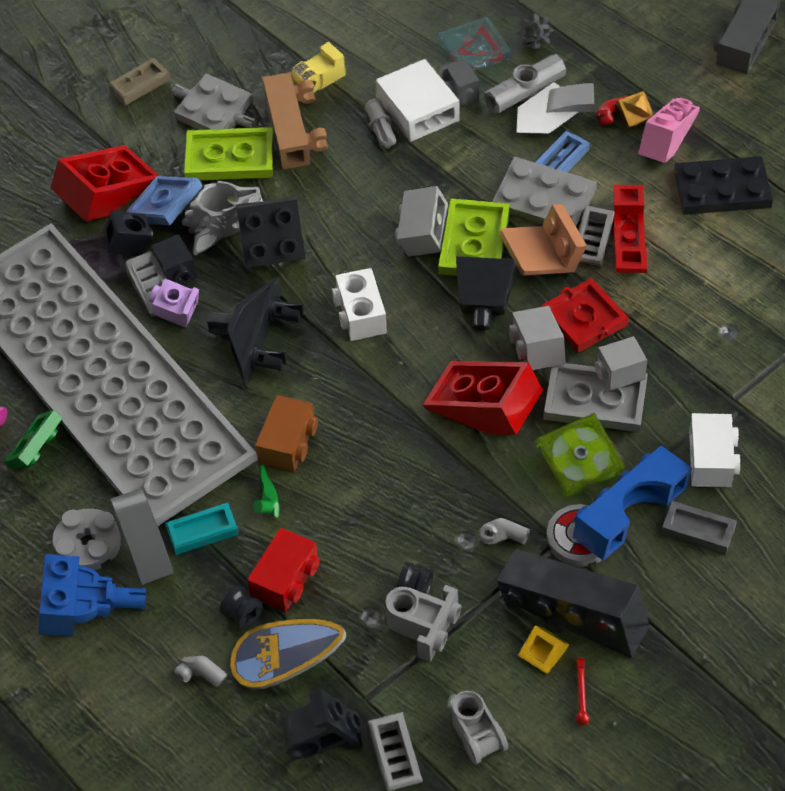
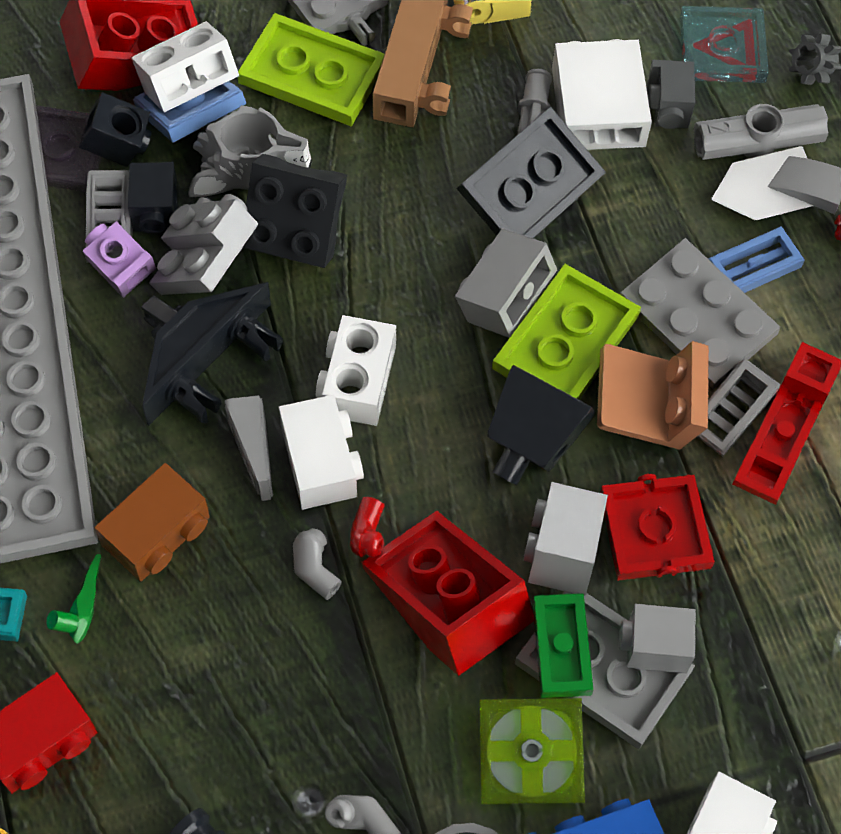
camera: 20 degrees right, 10 degrees up
none -> white brick [131,21,239,113]
none -> light grey plate [149,194,258,295]
none -> light grey slope [224,395,273,501]
none -> white brick [279,394,364,510]
none -> light grey arm [293,528,342,600]
none -> red arm [350,497,385,558]
none -> plate [456,106,606,238]
none -> green plate [532,593,594,698]

